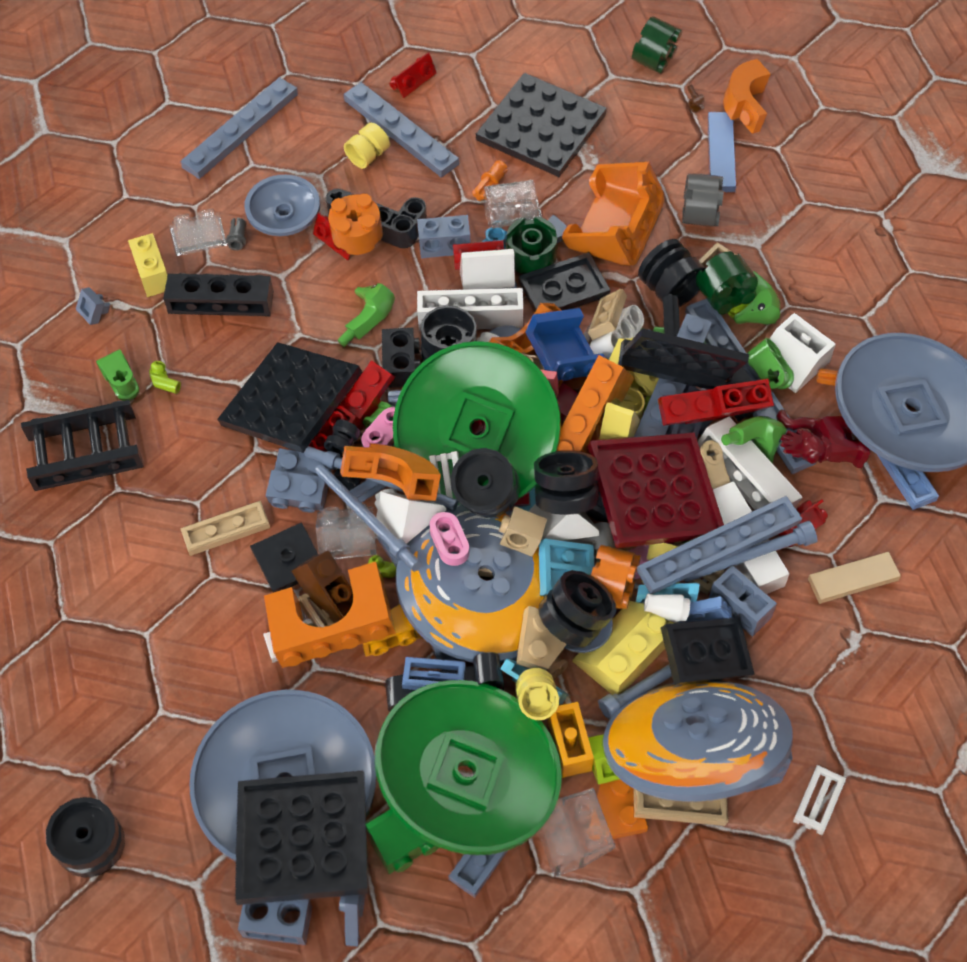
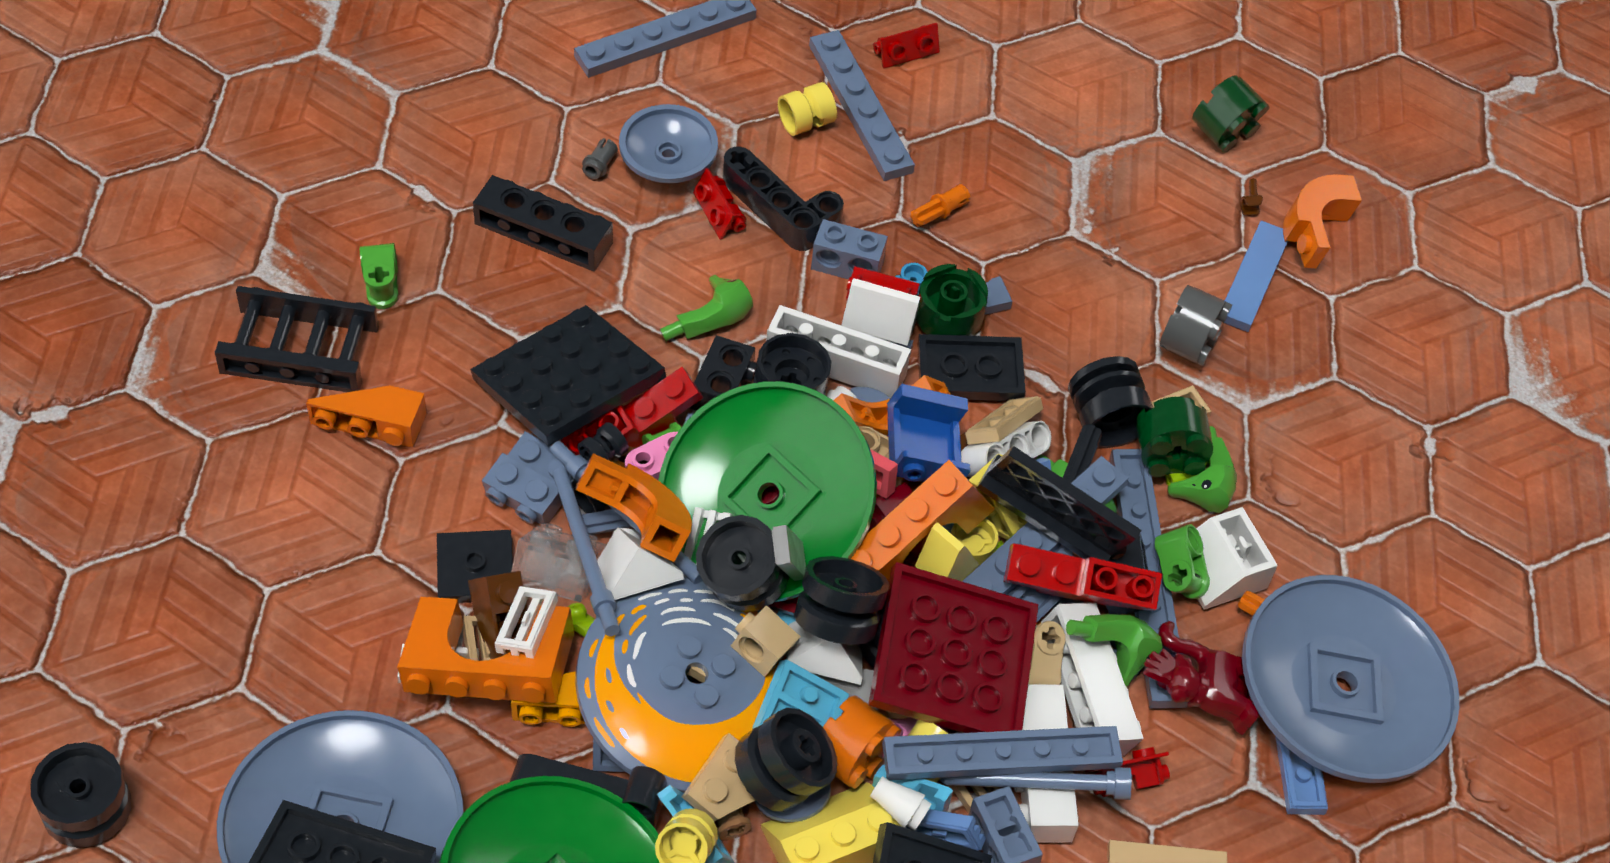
camera: 15 degrees right, 5 degrees down
sand blue tile [76,287,111,325] -> none
light yellow brick [128,233,167,297] -> none
lime arm [149,361,181,394] -> none
clear slope [169,208,227,256] -> none
tan tile [180,501,270,556] -> none
orange brick [328,194,383,255] -> none
medium blue tile [402,657,466,690] -> none
bright pink plate [430,512,469,566] -> none
plate [476,73,607,177] -> none
clear slope [484,180,542,228] -> none
orange windscreen [562,162,664,266] -> none
none -> orange slope [306,385,427,448]
none -> white tile [495,586,558,659]
none -> tile [772,525,806,581]

